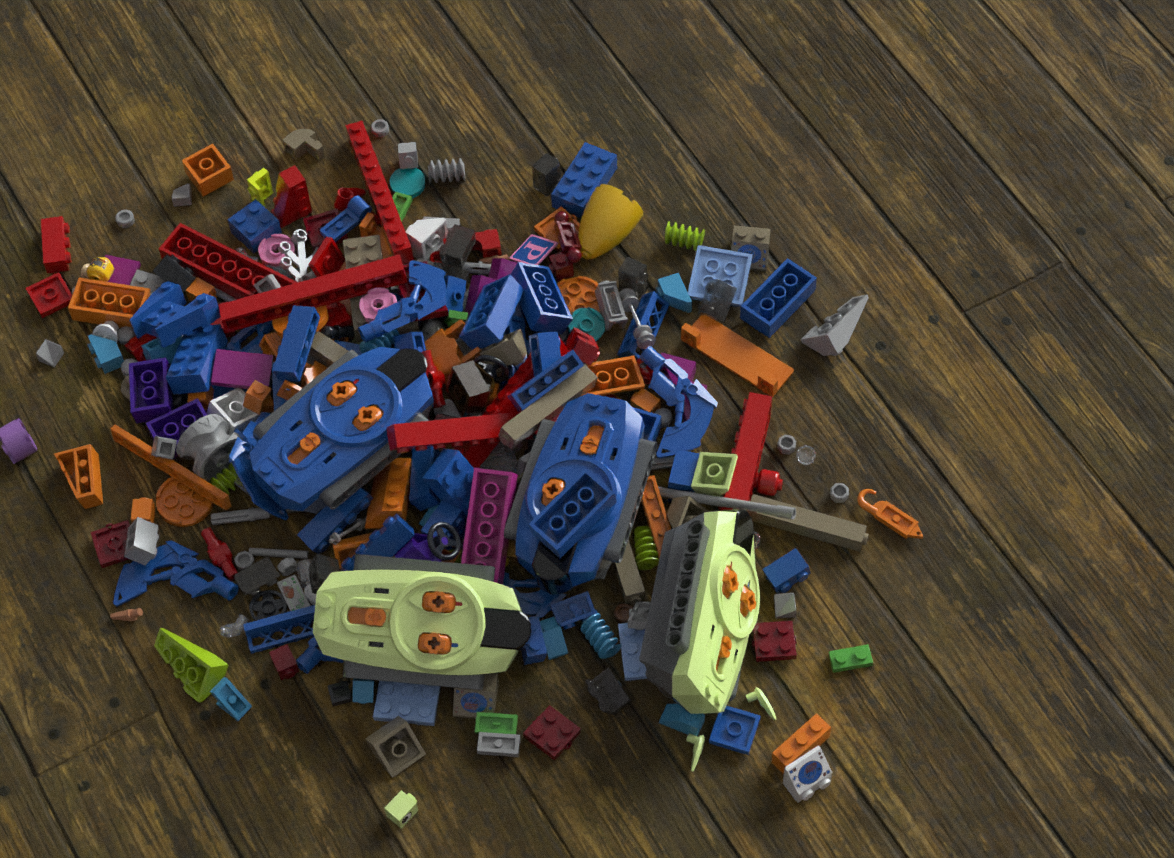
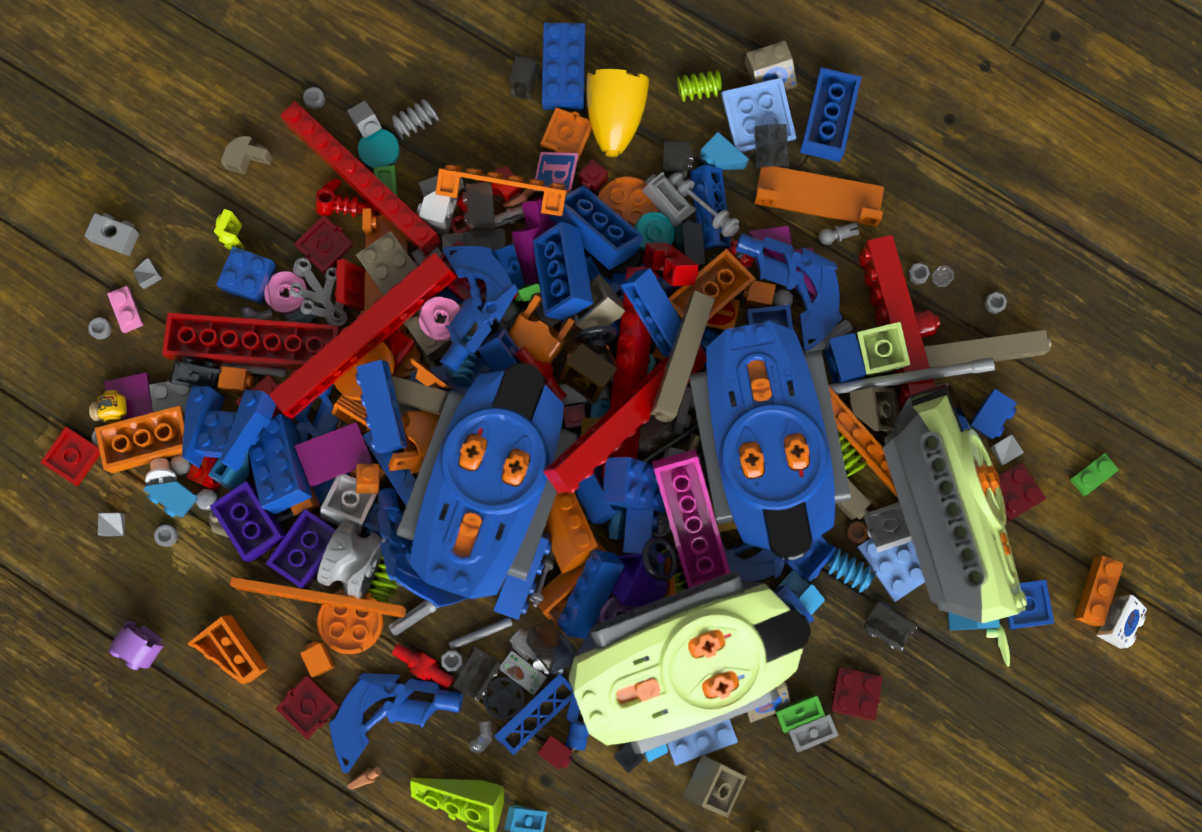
camera: 30 degrees left, 20 degrees up
red brick [41,216,72,274] -> none
light grey brick [124,517,159,565] -> none
light grey slope [151,436,177,459] -> none
orange brick [182,144,234,196] -> none
light grey slope [254,274,281,293] -> none
red wedge [271,165,312,228] -> none
light grey tile [277,557,298,576] -> none
blue plate [319,195,372,242] -> none
black pin [321,325,354,340] -> none
blue brick [507,350,584,412] -> none
blue brick [528,468,617,558] -> none
dark red plate [554,211,582,263] -> none
yellowish green bar [746,687,776,721] -> none
light grey wedge [801,294,869,356] -> none
orange plate [857,489,923,539] -> none
none -> light grey brick [84,213,139,256]
none -> bright pink plate [108,286,144,333]
none -> light grey tile [154,525,178,547]
none -> orange piece [411,358,455,390]
none -> orange bracket [435,164,569,216]
none -> black brick [674,220,705,268]
none -> light grey pin [819,222,859,245]

